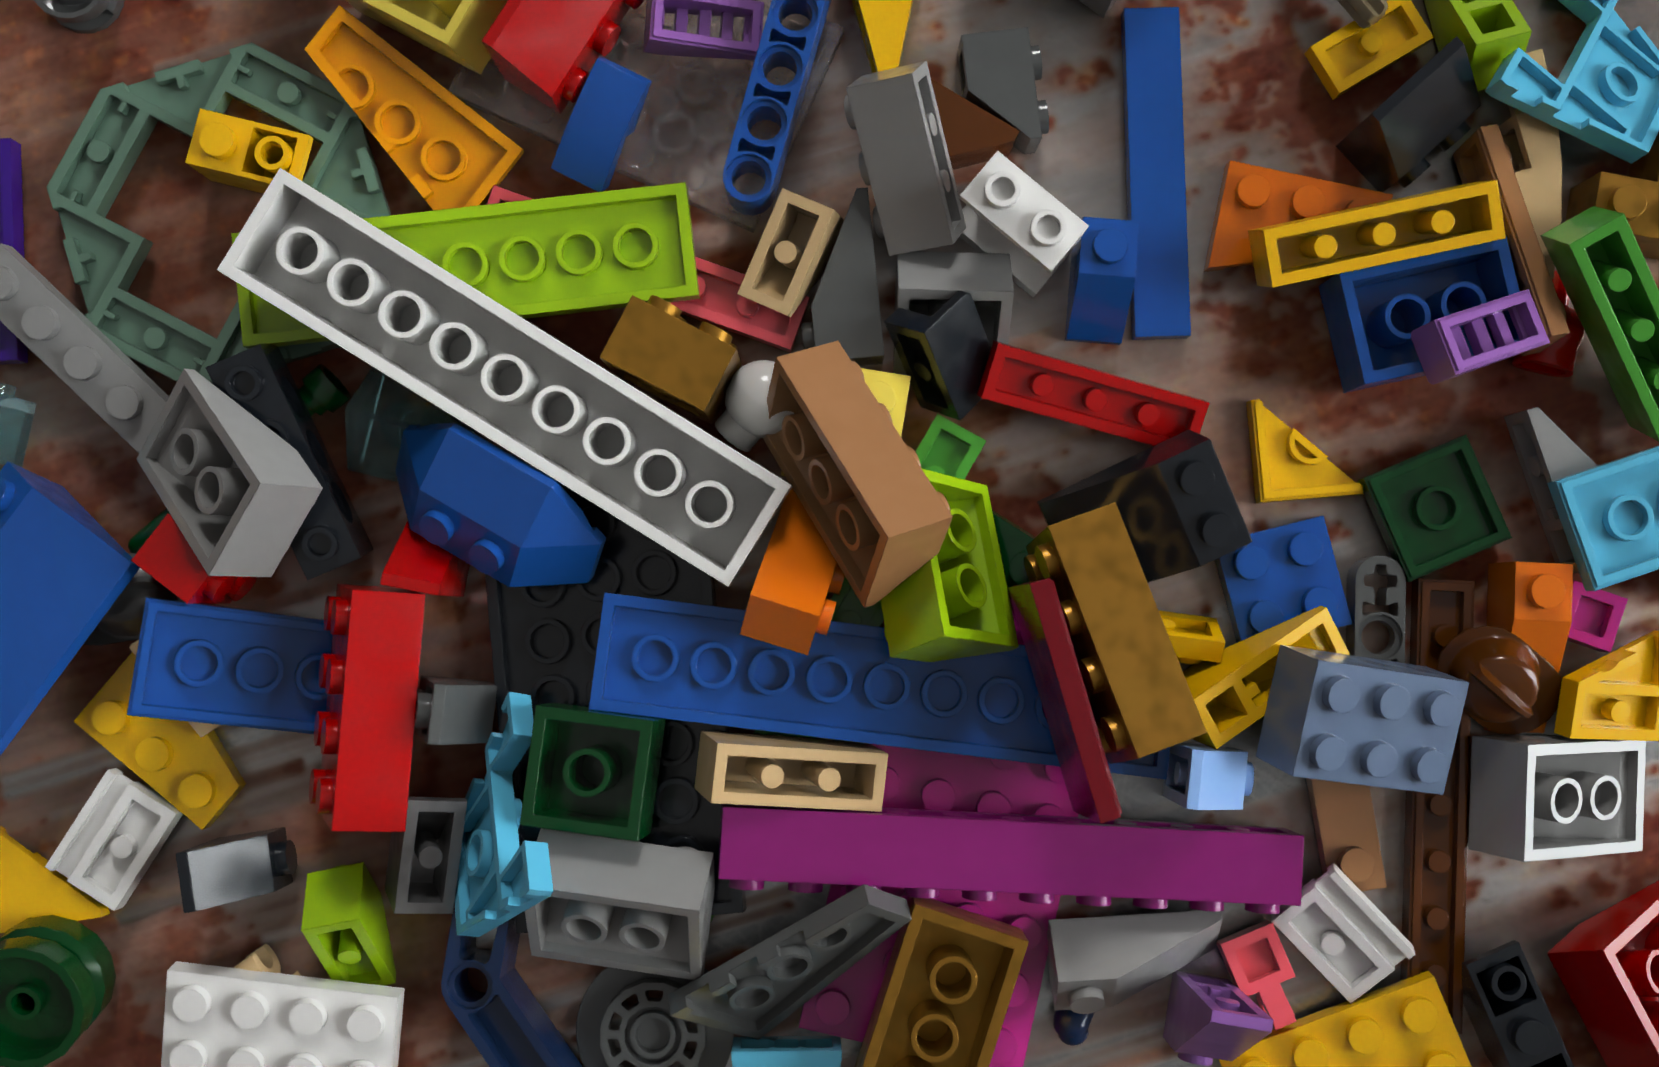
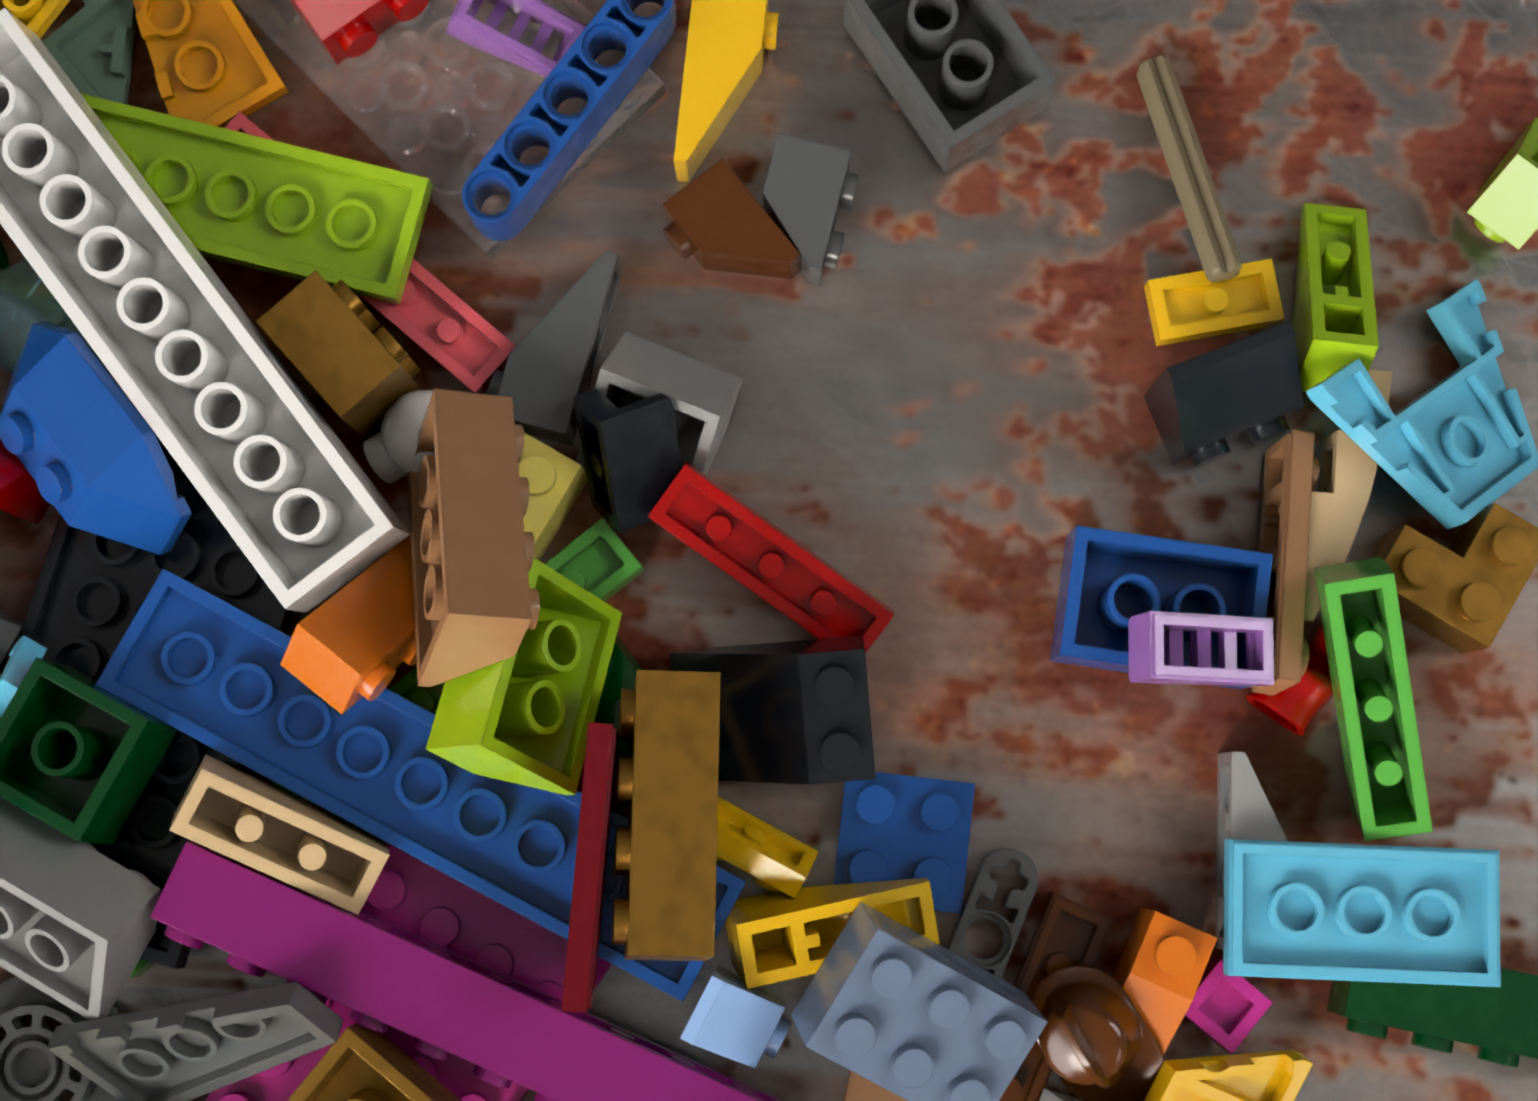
camera: 30 degrees right, 5 degrees down
blue slope [551,56,652,192] -> none
tan slope [737,188,844,317] -> none
light grey brick [844,61,966,256] -> none
white panel [959,151,1089,298] -> none
blue slope [1065,217,1140,345] -> none
blue tile [1121,7,1191,340] -> none
orange wing [1203,160,1393,272] -> none
yellow tile [1246,399,1364,503] -> none
yellow brick [1248,180,1506,288] -> none
dark green plate [1358,435,1512,582] -> none

